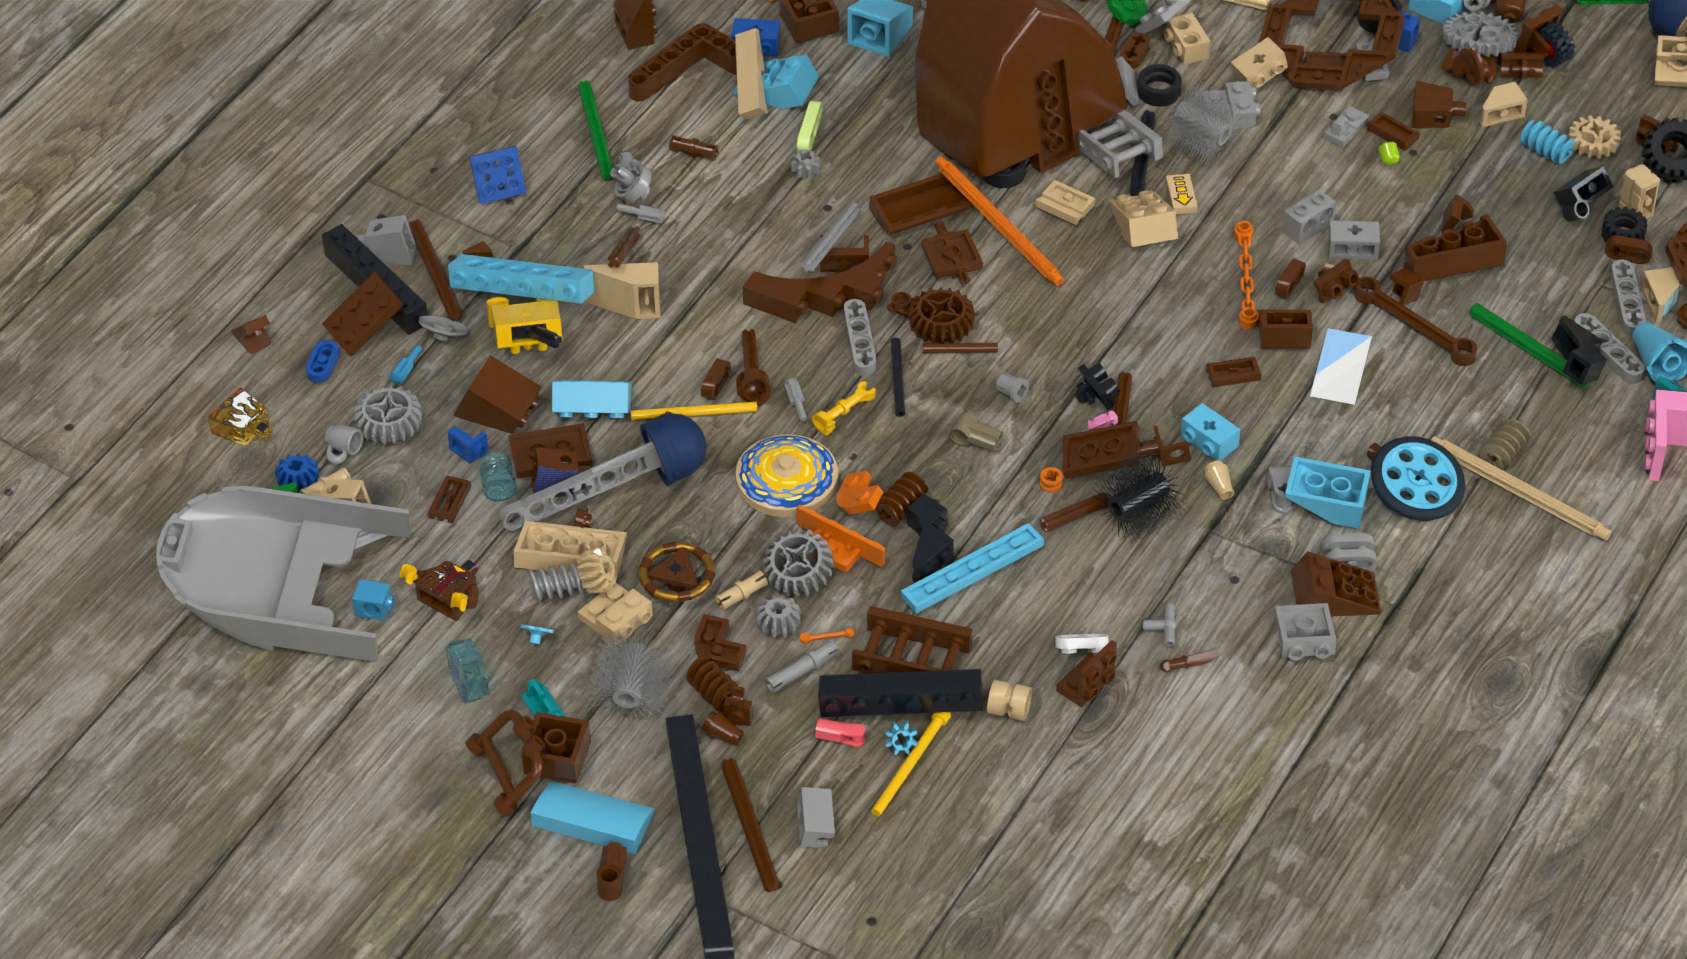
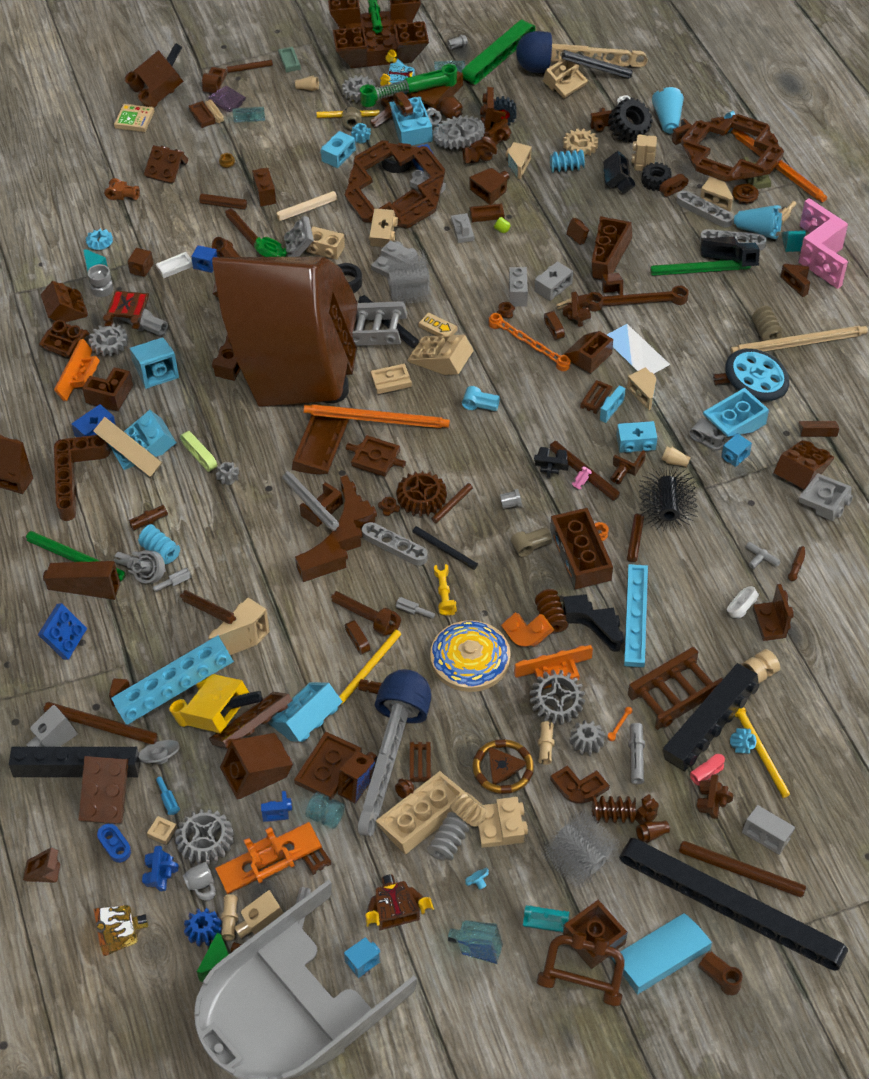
camera: 50 degrees left, 5 degrees up
reddish brown plate [1062,421,1140,479] -> none
light grey brick [1322,533,1378,571] -> none
none -> reddish brown slope [43,561,120,600]
none -> medium azure piece [138,524,180,564]
none -> blue hips [142,846,179,891]
none -> tan plate [147,816,177,845]
none -> reddish brown plate [208,692,293,748]
none -> orange piece [215,822,322,894]
none -> reddish brown tile [410,742,431,782]
none -> medium azure piece [462,386,500,411]
none -> reddish brown plate [496,302,515,318]
none -> reddish brown brick [550,508,613,589]
none -> medium azure plate [600,385,625,423]
none -> tan slope [627,367,656,410]
none -> reddish brown hips [697,774,734,819]
none -> dark azure brick [721,433,752,467]
none -> reddish brown slope [780,264,810,297]
none -> reddish brown slope [799,421,839,437]

